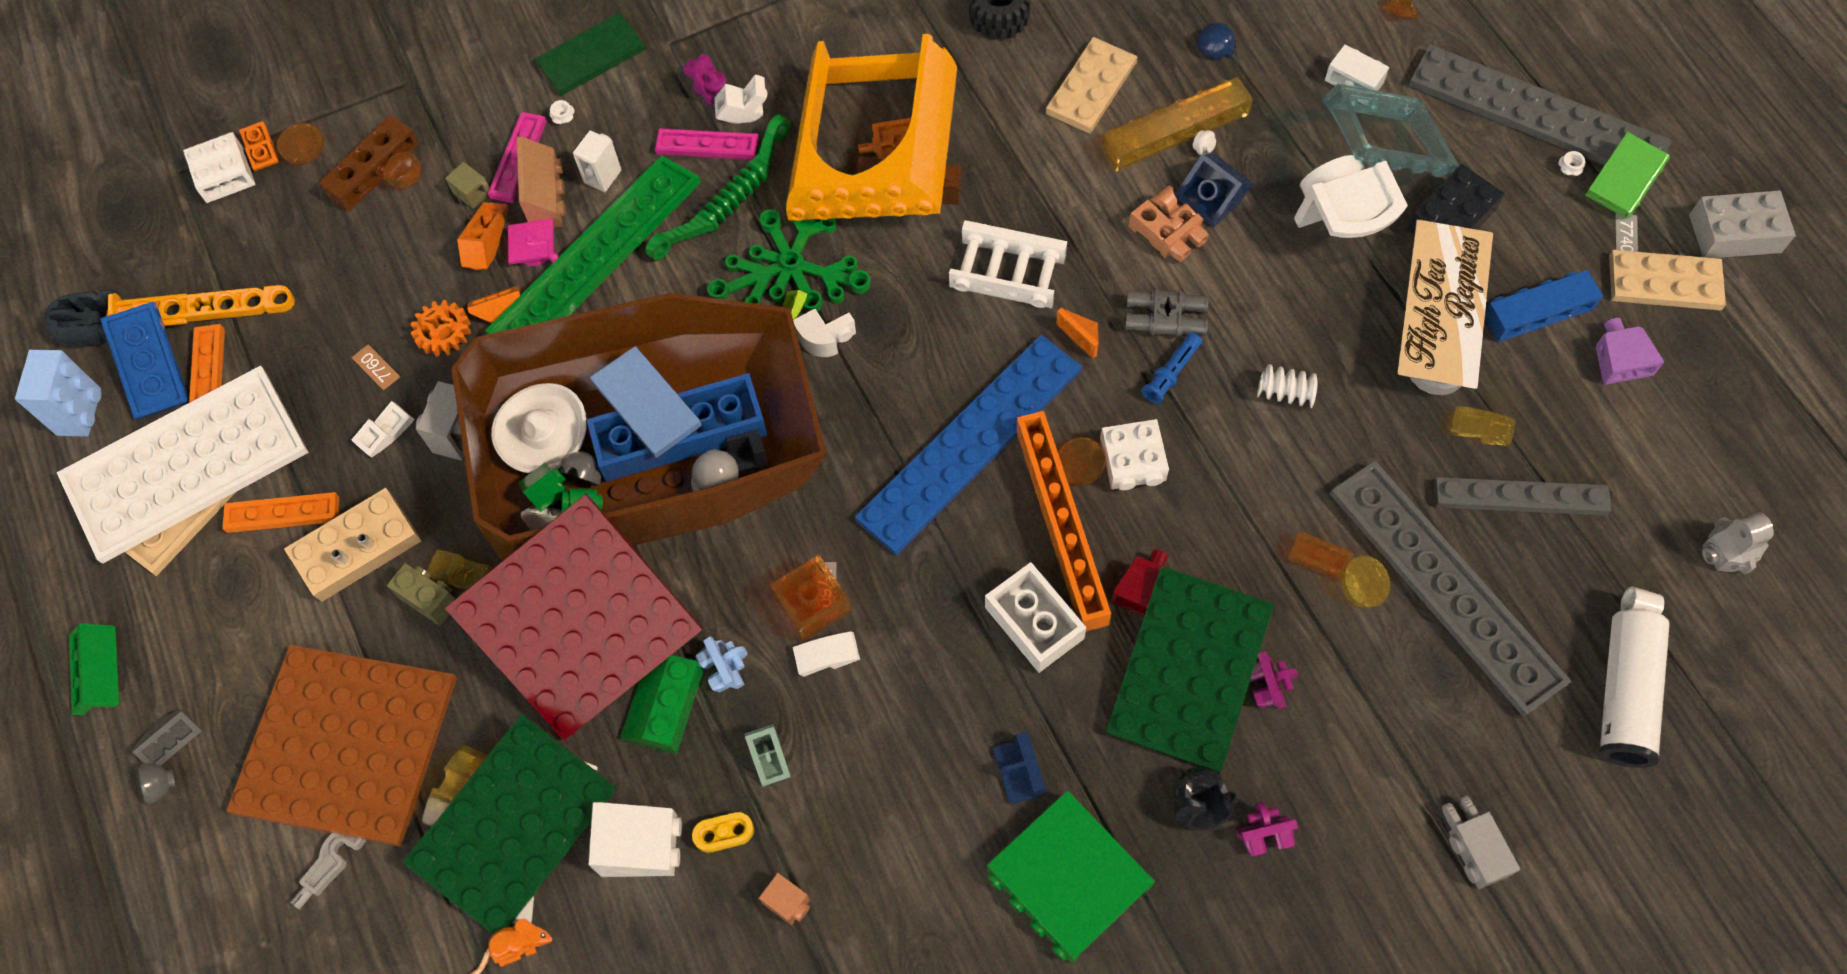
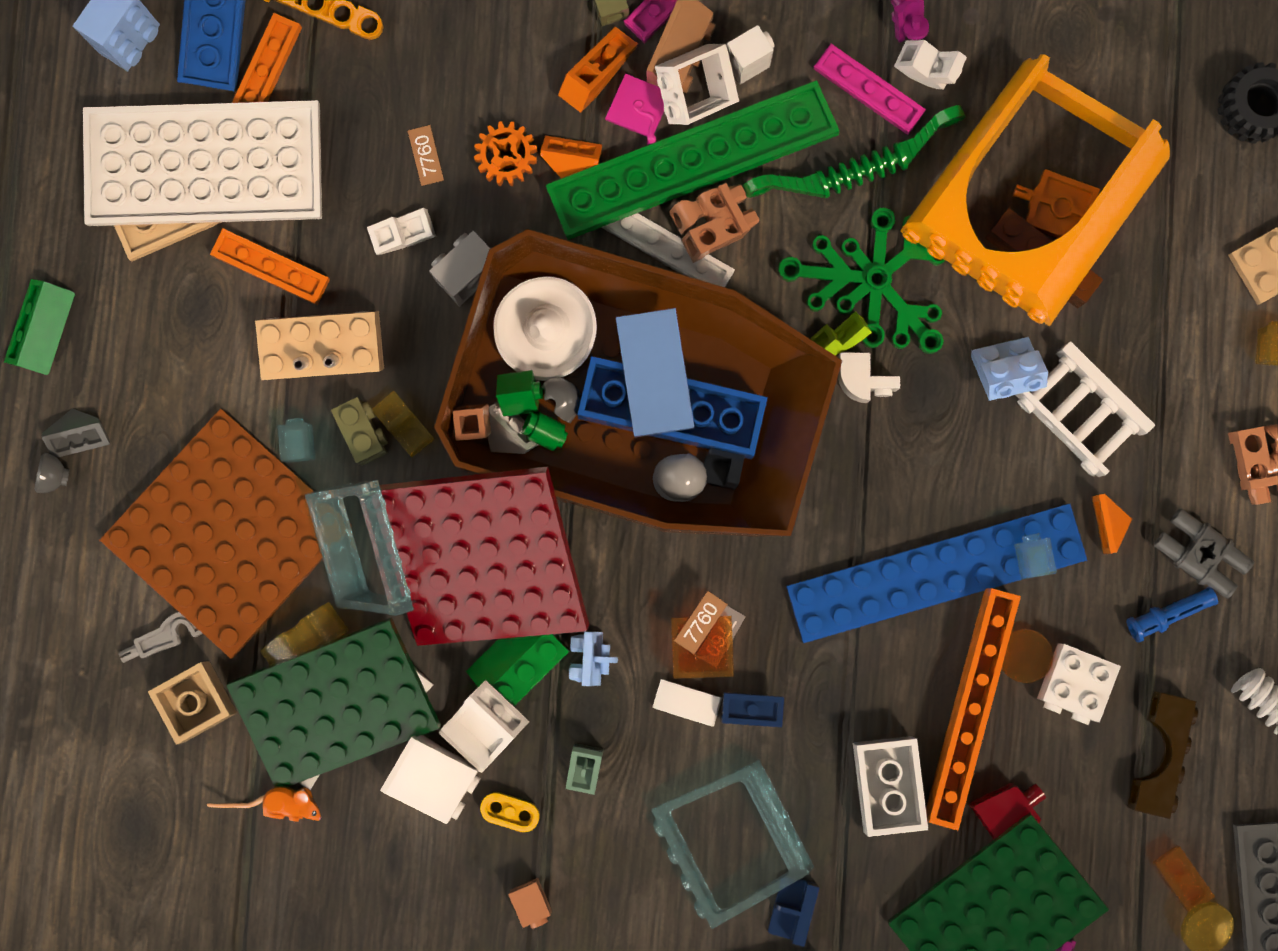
camera: 30 degrees right, 20 degrees up
none -> tan brick [148,661,237,745]
none -> clear light blue brick [277,418,315,463]
none -> clear light blue windscreen [304,480,414,616]
none -> white panel [439,680,529,773]
none -> nougat brick [452,403,491,441]
none -> clear light blue windscreen [651,760,814,929]
none -> white window [655,44,739,125]
none -> nougat hips [669,183,759,263]
none -> medium nougat sticker [674,591,728,654]
none -> dark blue panel [721,692,784,727]
none -> light blue plate [971,337,1048,401]
none -> clear light blue brick [1014,533,1057,579]
none -> dark brown arch [1127,691,1198,819]

